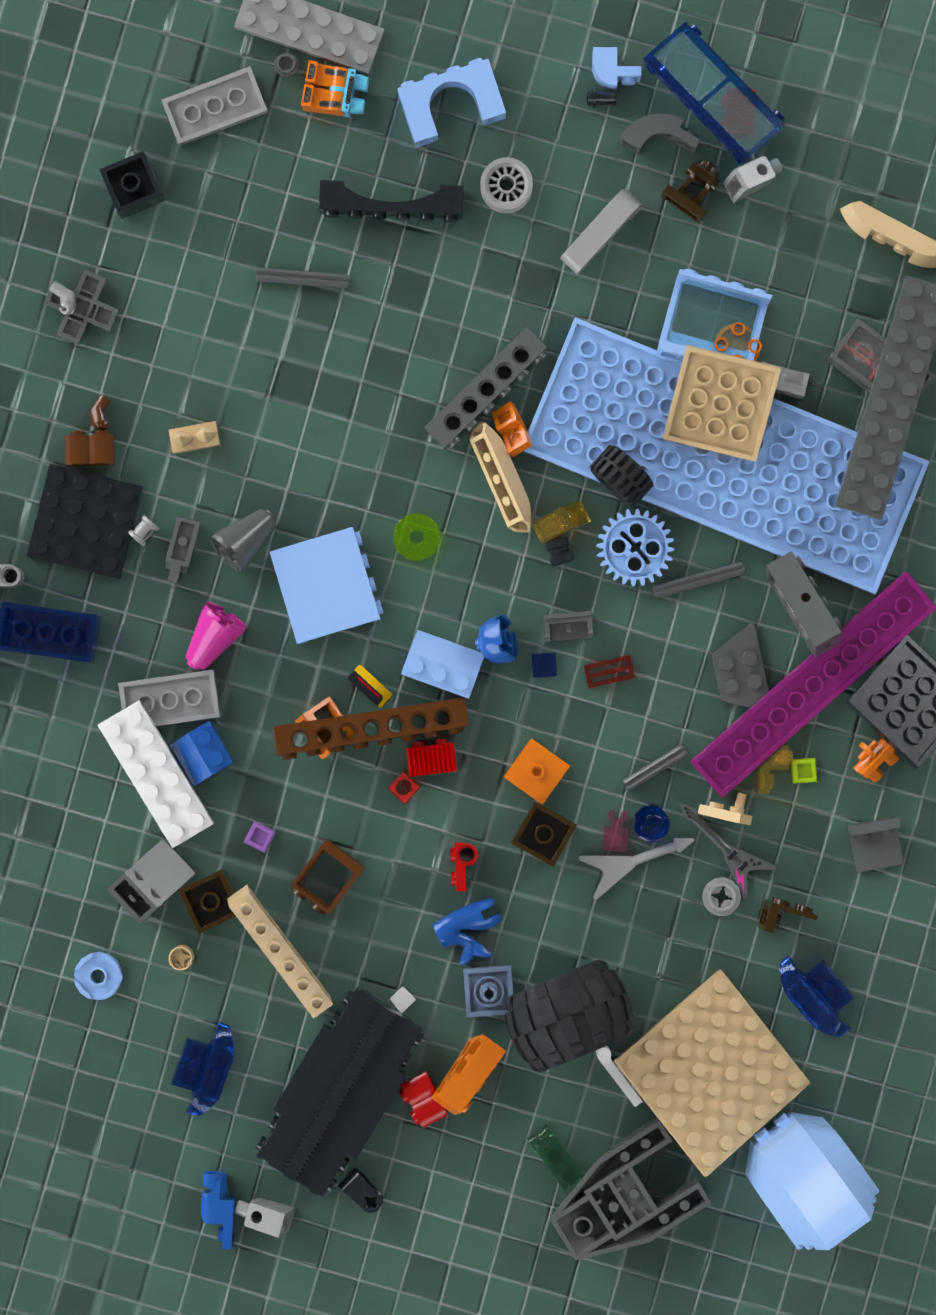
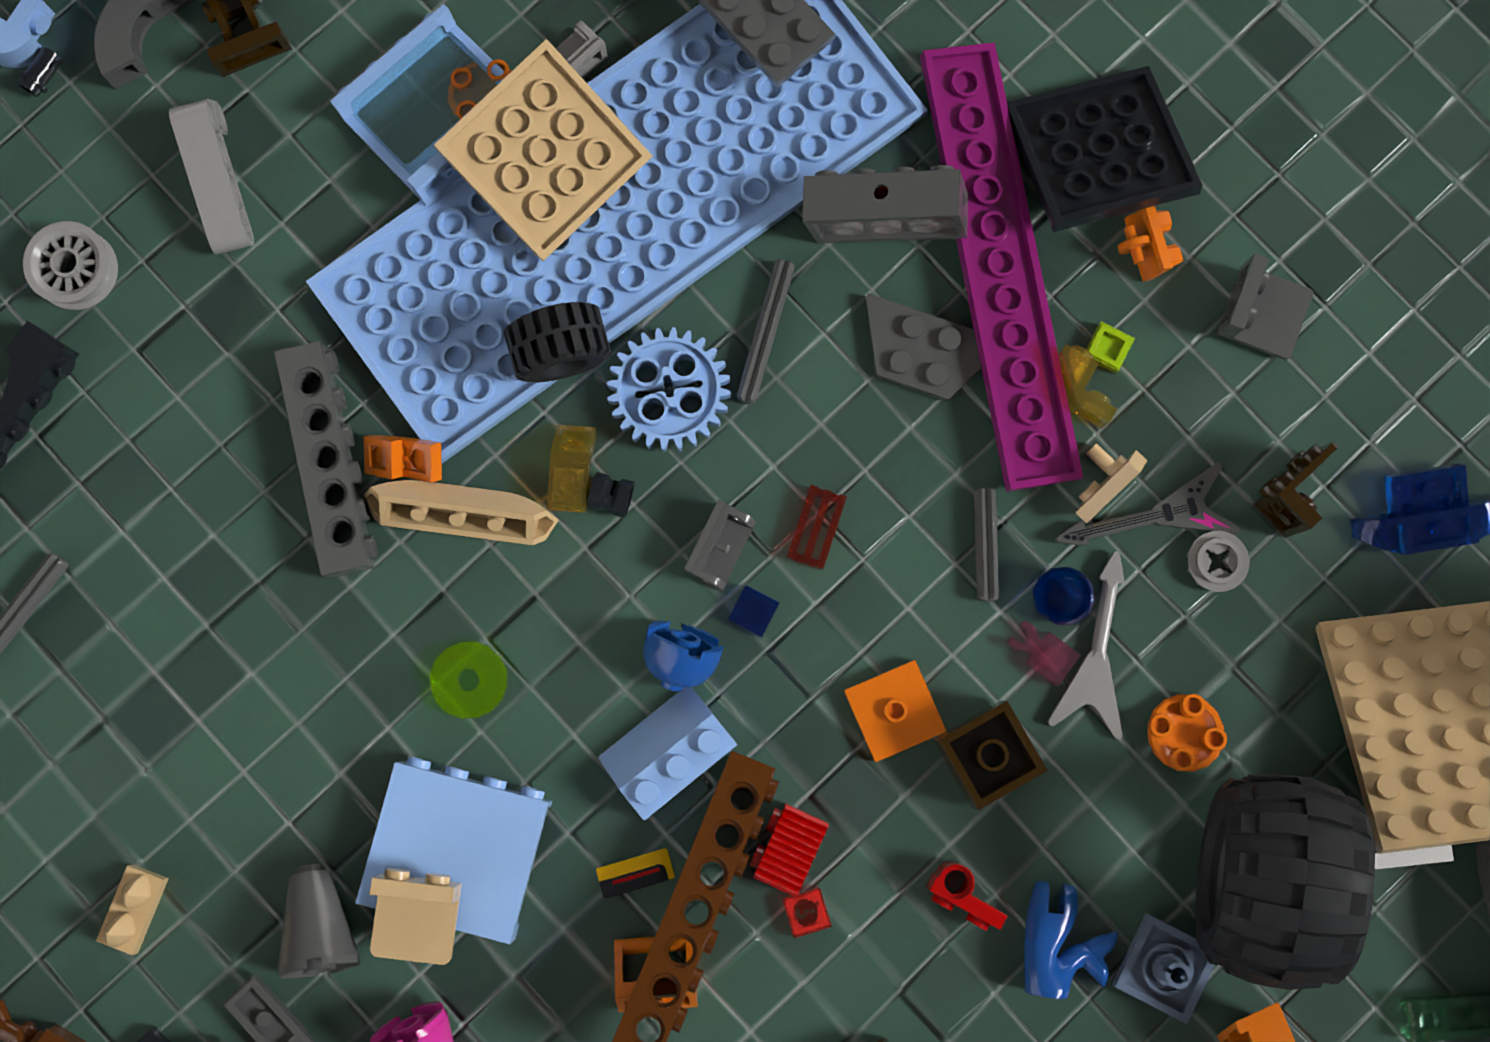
camera: 60 degrees left, 5 degrees down
none -> tan bracket [369,868,462,965]
none -> orange dish [1148,694,1227,772]

